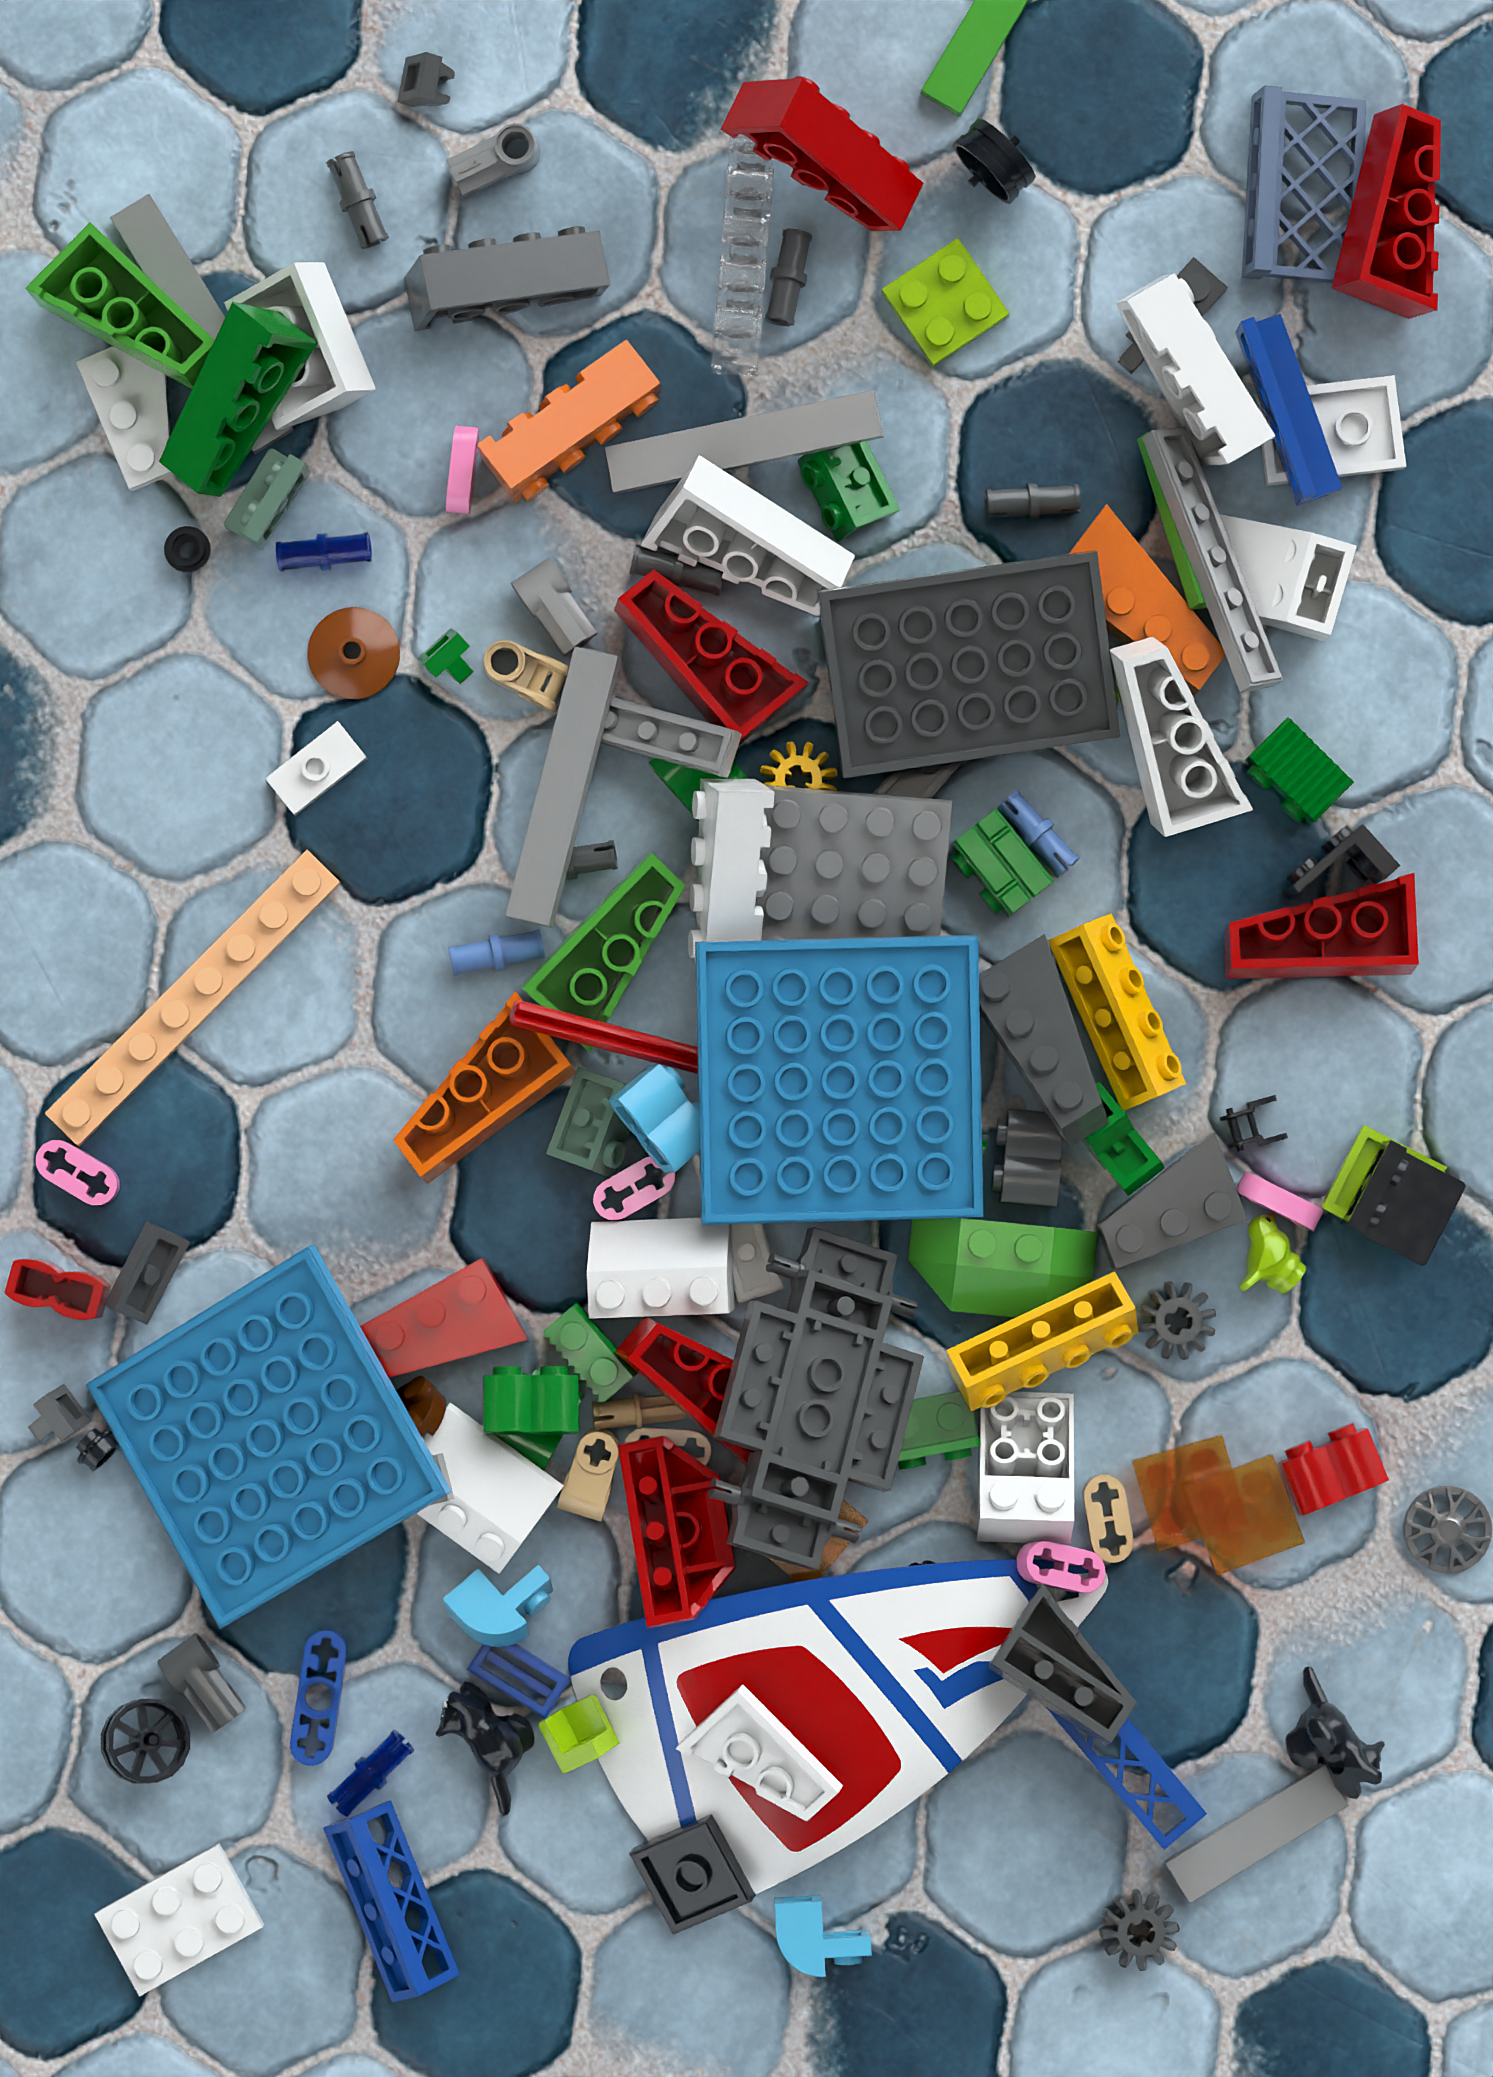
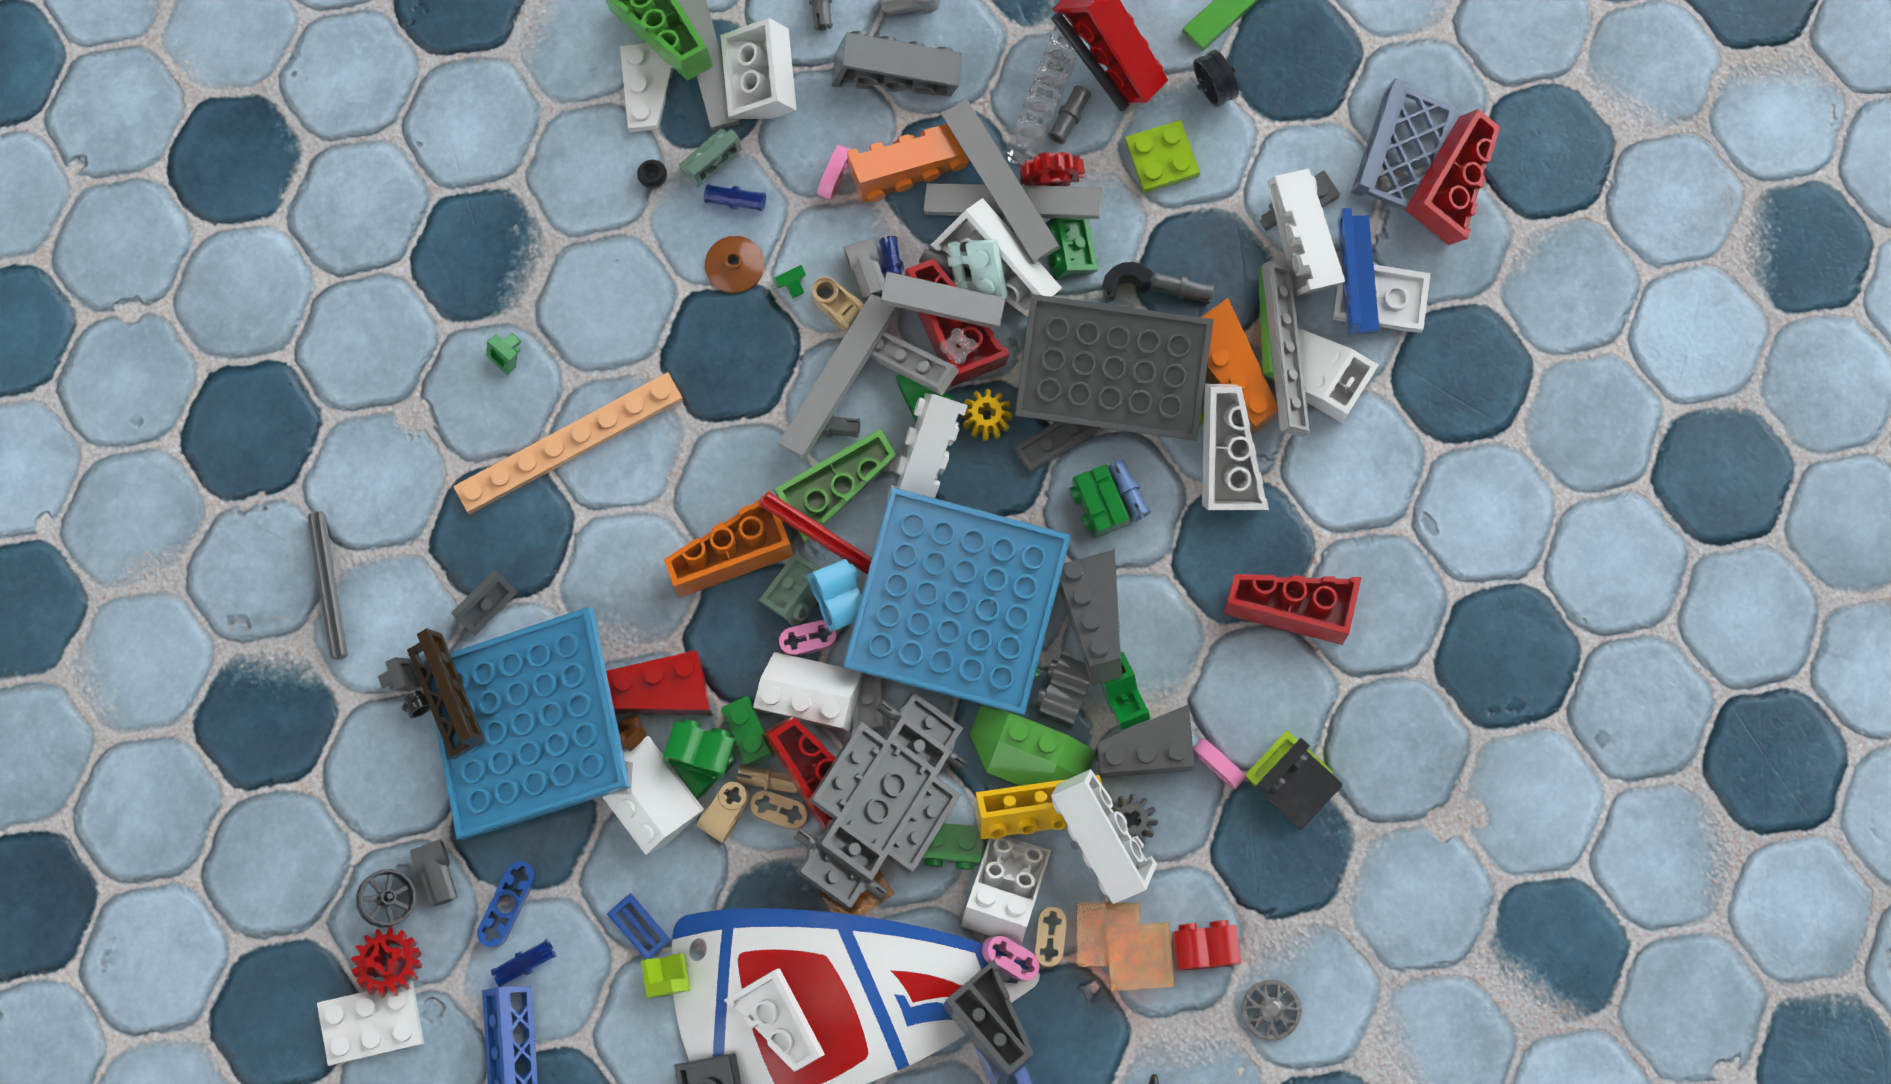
camera: 20 degrees right, 10 degrees down
red brick [4,1259,111,1320] -> none
bright pink beam [36,1140,120,1206] -> none
green wedge [159,302,318,497] -> none
white plate [265,721,368,816] -> none
black animal [436,1681,535,1816] -> none
medium azure brick [443,1565,553,1647] -> none
medium blue pin [448,929,545,976] -> none
red wedge [618,1436,736,1629] -> none
light grey plate [756,785,952,940] -> none
yellow brick [1048,913,1186,1111] -> none
black piece [1219,1095,1288,1152] -> none
lime animal [1238,1213,1306,1294] -> none
green brick [1245,717,1354,825] -> none
black bracket [1283,824,1401,900] -> none
none -> red gear [351,927,422,998]
none -> dark brown fence [407,628,486,759]
none -> green tile [486,333,522,375]
none -> clear blue pin [879,236,904,277]
none -> light grey tile [880,272,1005,330]
none -> clear plate [940,328,977,364]
none -> light grey tile [941,98,1060,264]
none -> light aqua plate [947,239,1008,299]
none -> red gear [1019,152,1085,186]
none -> black bar [1051,11,1130,112]
none -> white wedge [1051,769,1157,904]
none -> black piece [1102,262,1153,303]

